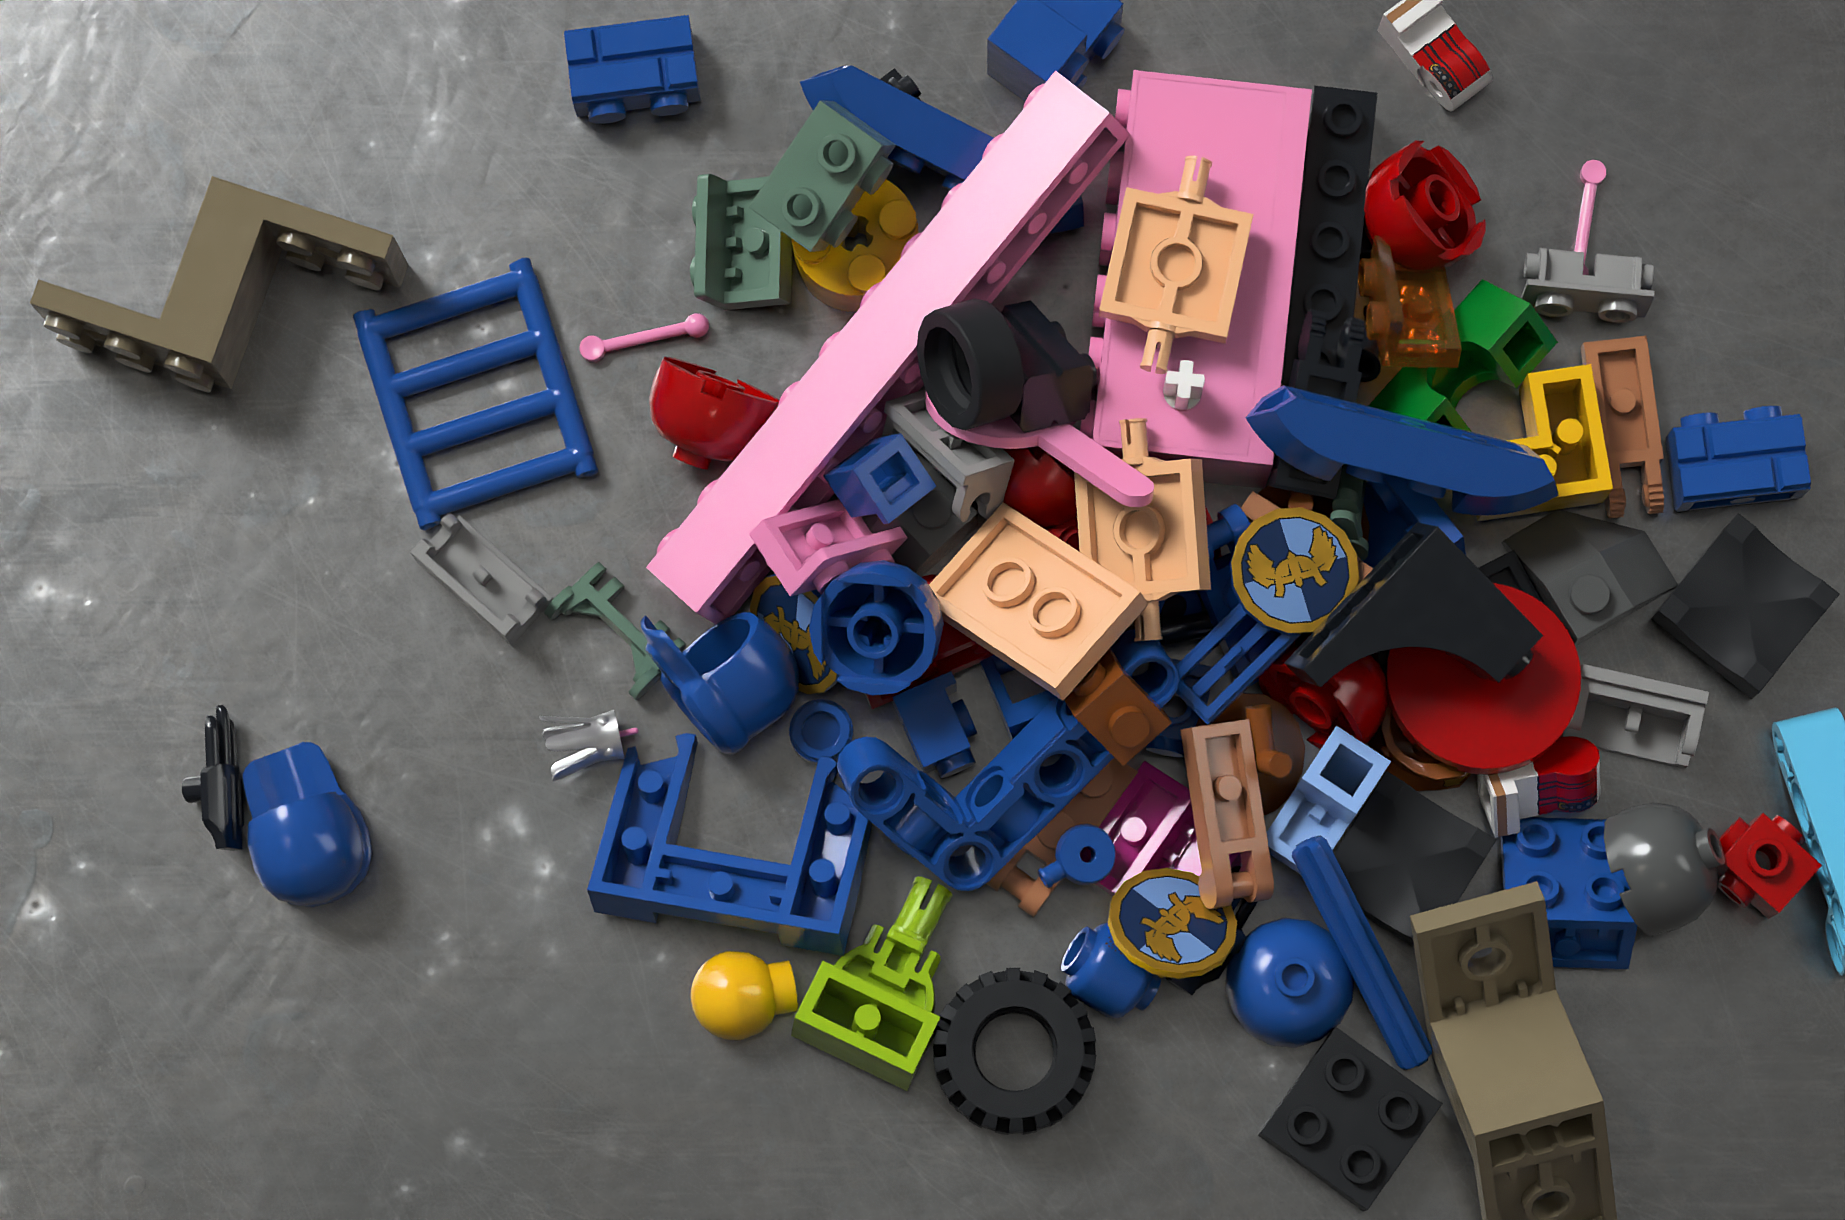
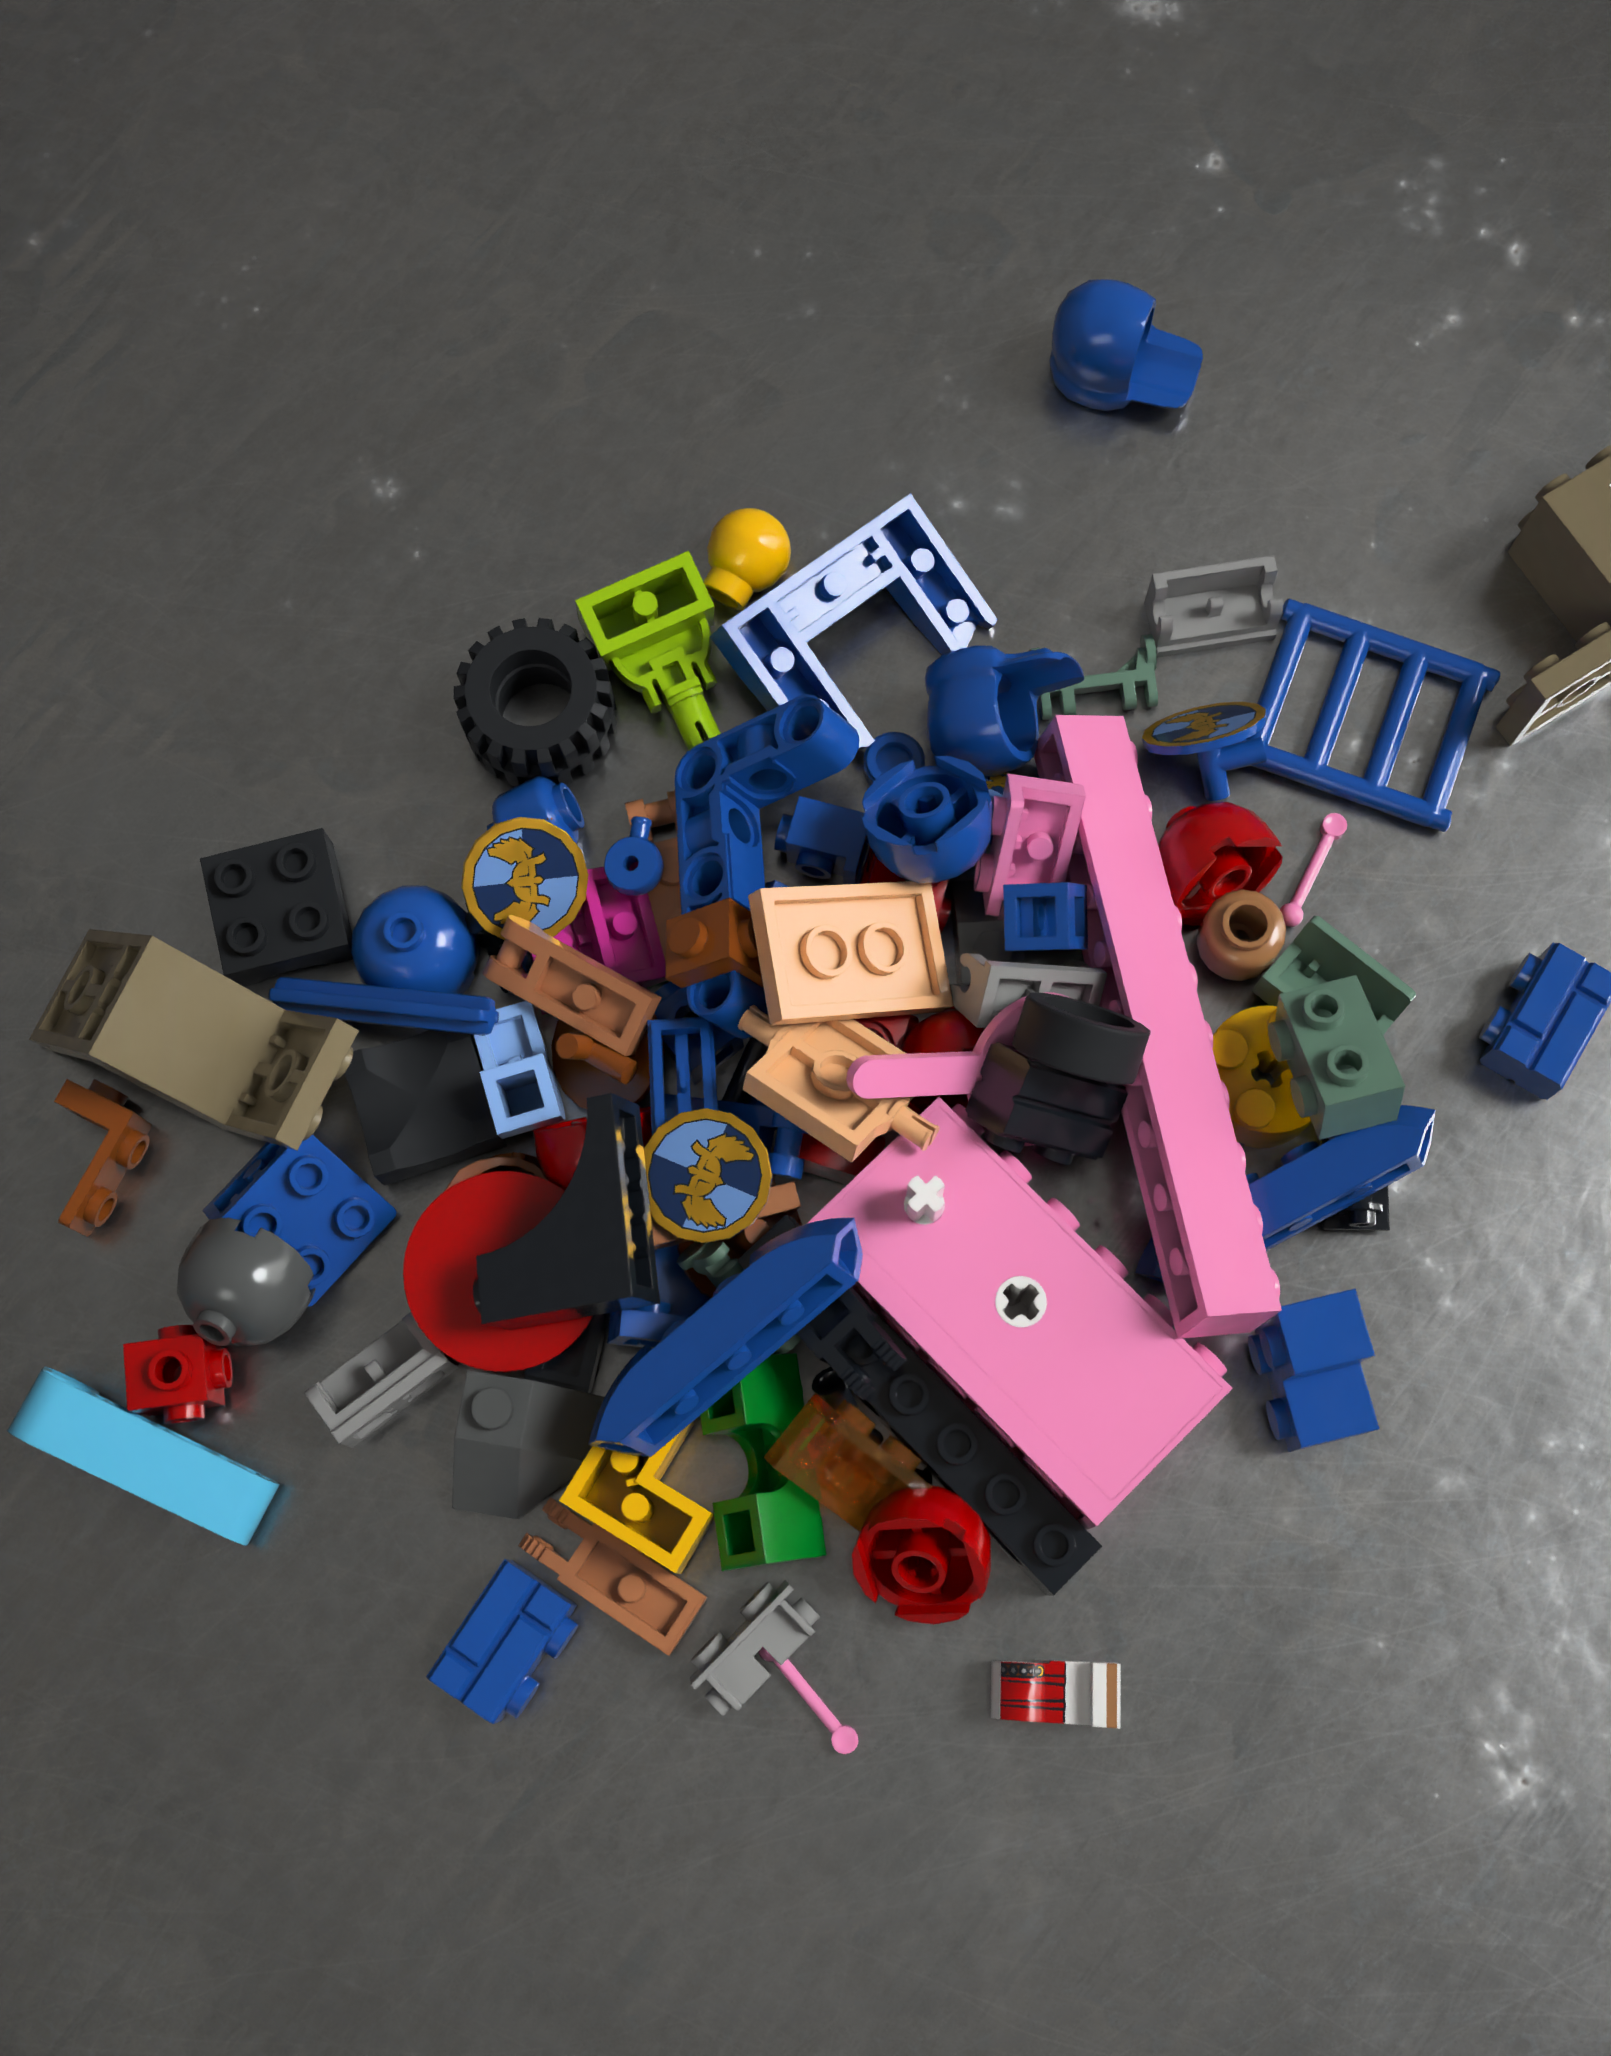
camera: 130 degrees right, 5 degrees down
black piece [182,705,244,851] -> none
flat silver piece [539,710,639,781] -> none
light nougat plate [1098,156,1254,374] -> none
leg [1477,736,1601,838] -> none
black brick [1651,513,1840,699] -> none
none -> dark orange bracket [54,1079,152,1237]
none -> shield [1142,702,1267,801]
none -> medium nougat head [1197,889,1286,981]

